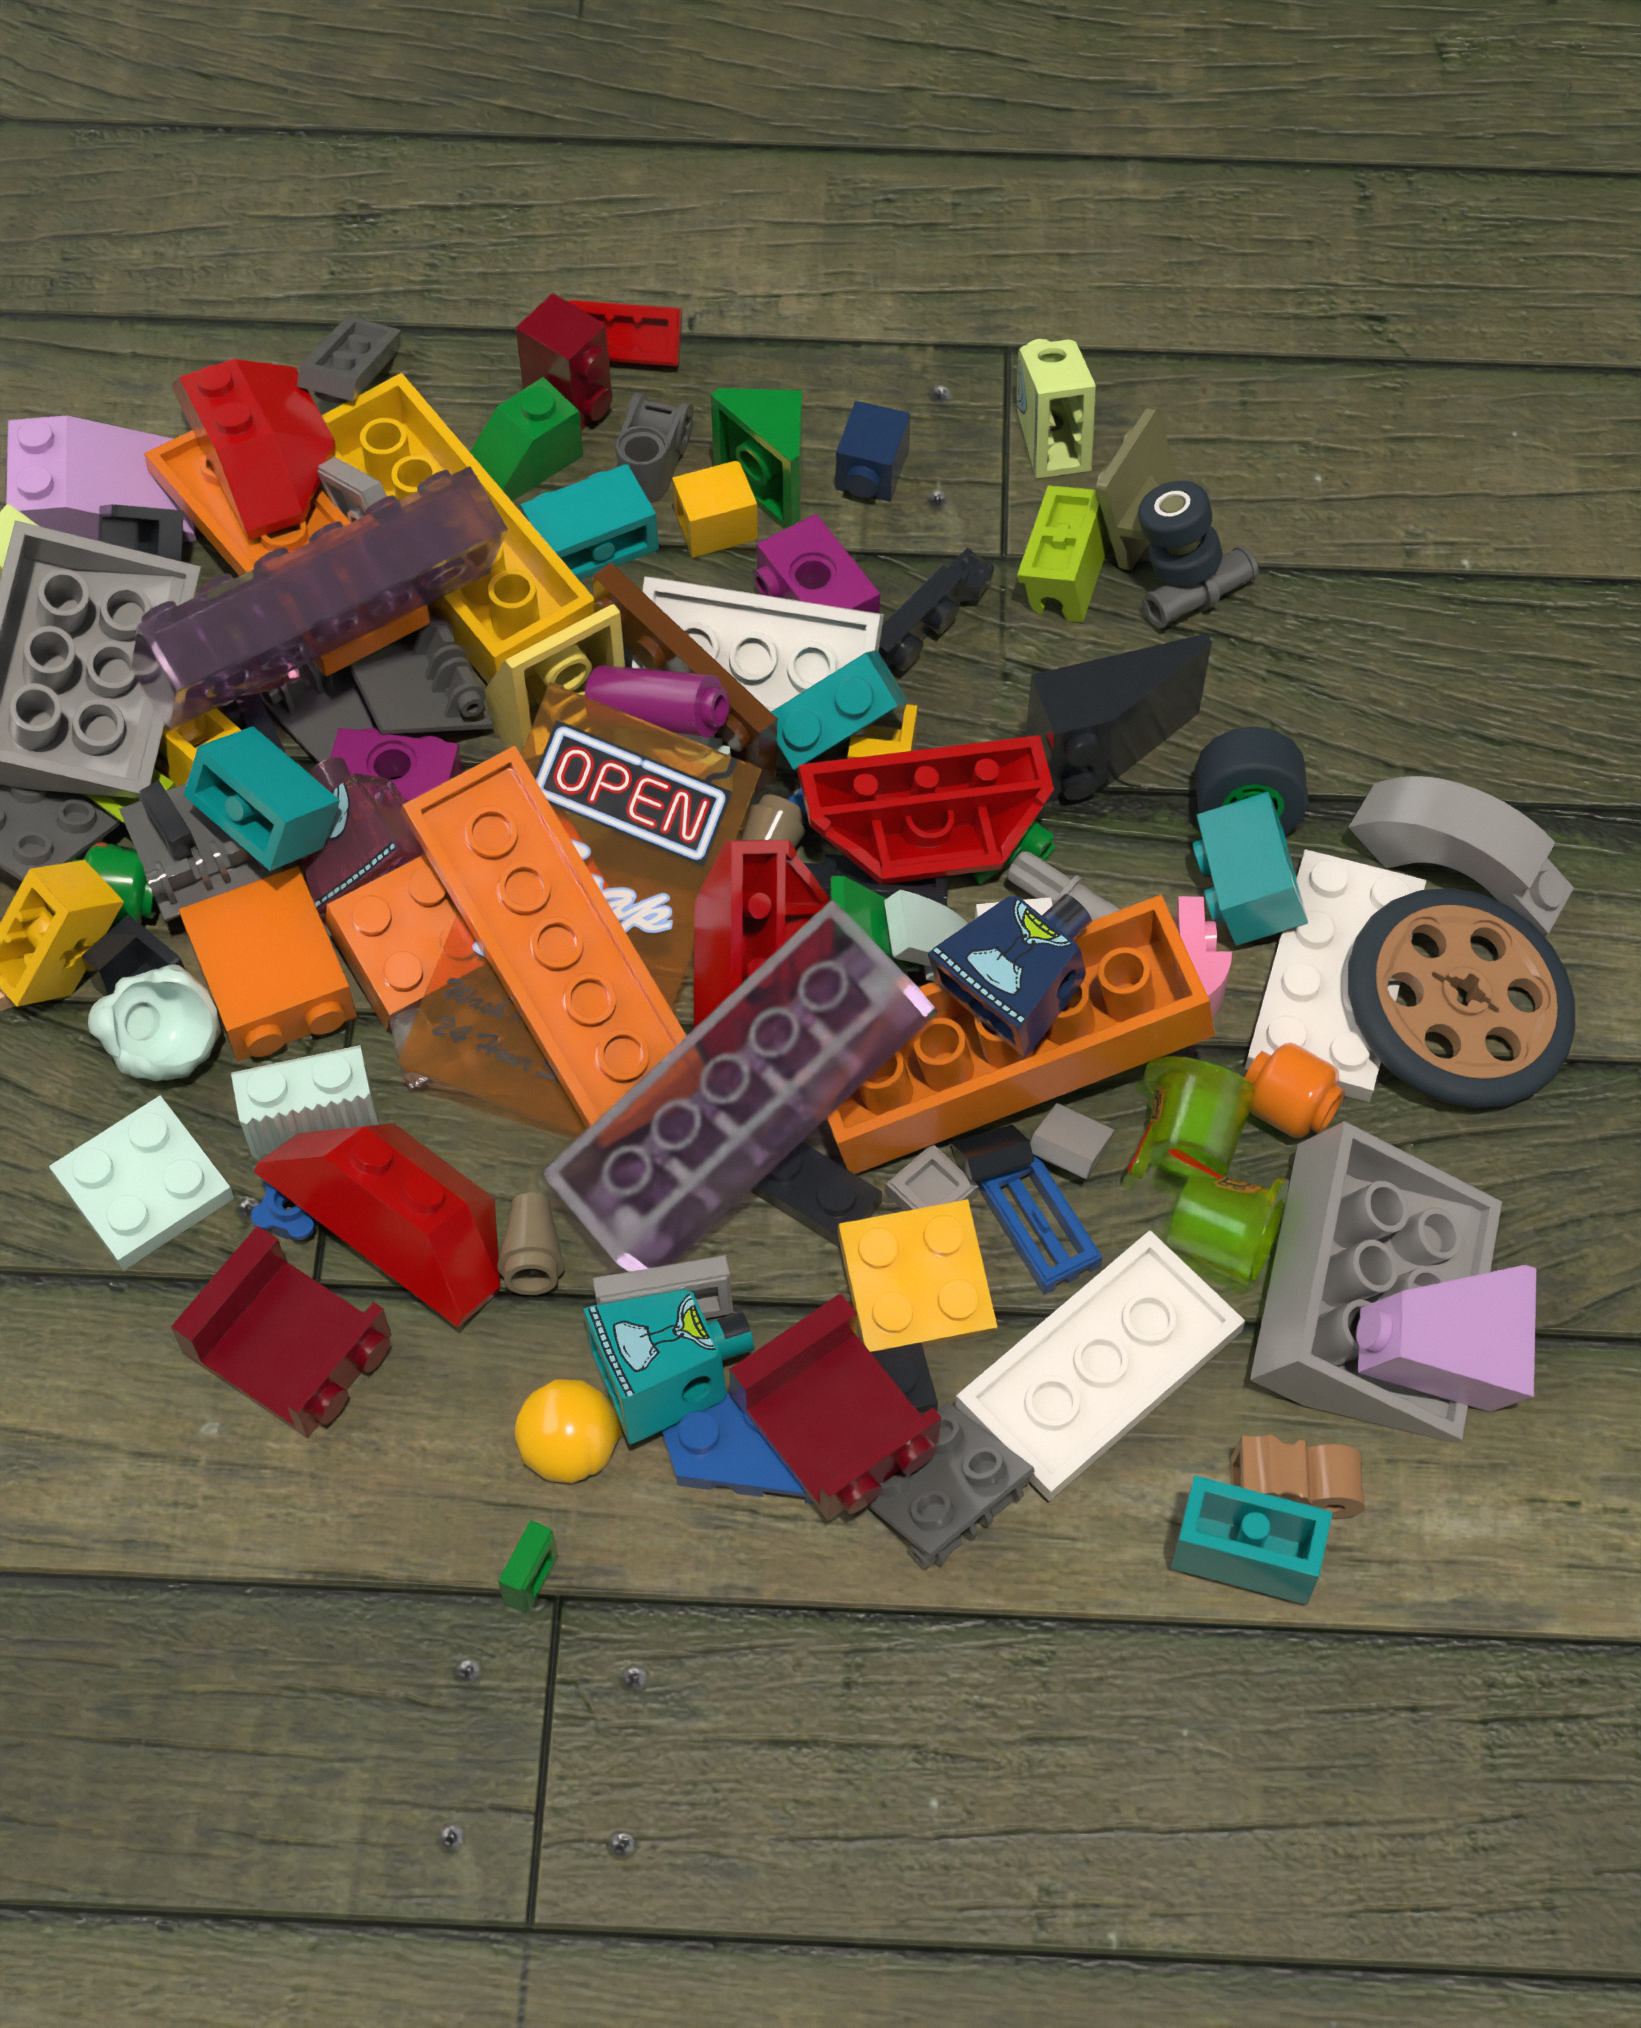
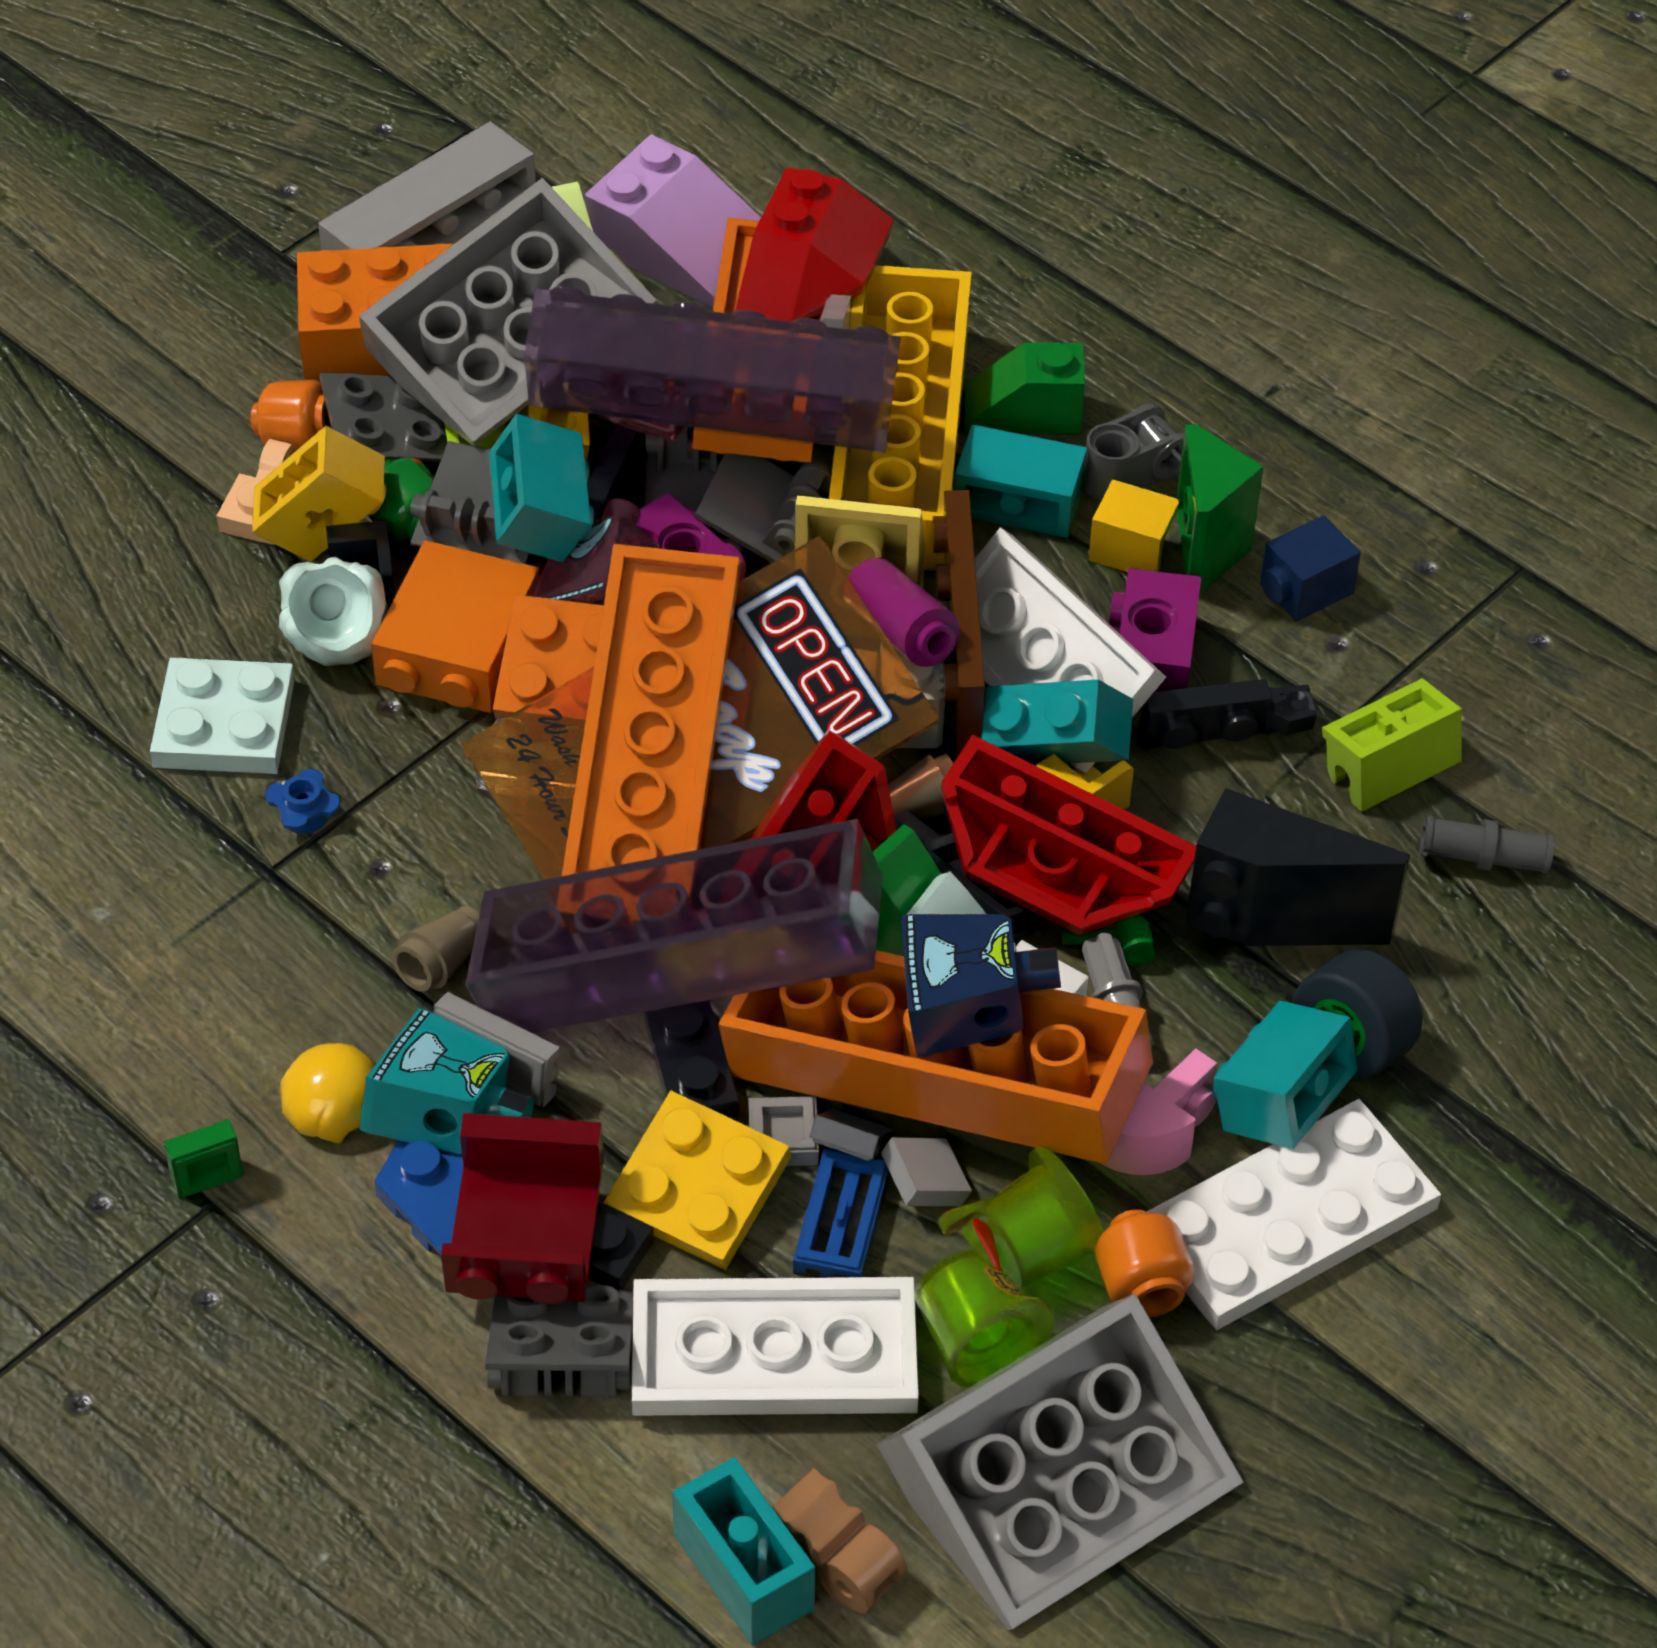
camera: 40 degrees right, 10 degrees down
black panel [98,504,184,561] -> none
black tile [139,780,199,861] -> none
dark red panel [171,1225,392,1439] -> none
light aqua brick [231,1045,379,1160] -> none
red wedge [254,1123,500,1327] -> none
dark grey plate [297,316,401,403] -> none
dark red brick [515,292,613,431] -> none
red plate [569,299,683,366] -> none
yellowish green torso [1017,339,1096,479] -> none
plate [1095,408,1223,587] -> none
light grey arch [1348,776,1574,935] -> none
wedge [1348,888,1575,1108] -> none
lavender slope [1356,1265,1536,1412] -> none

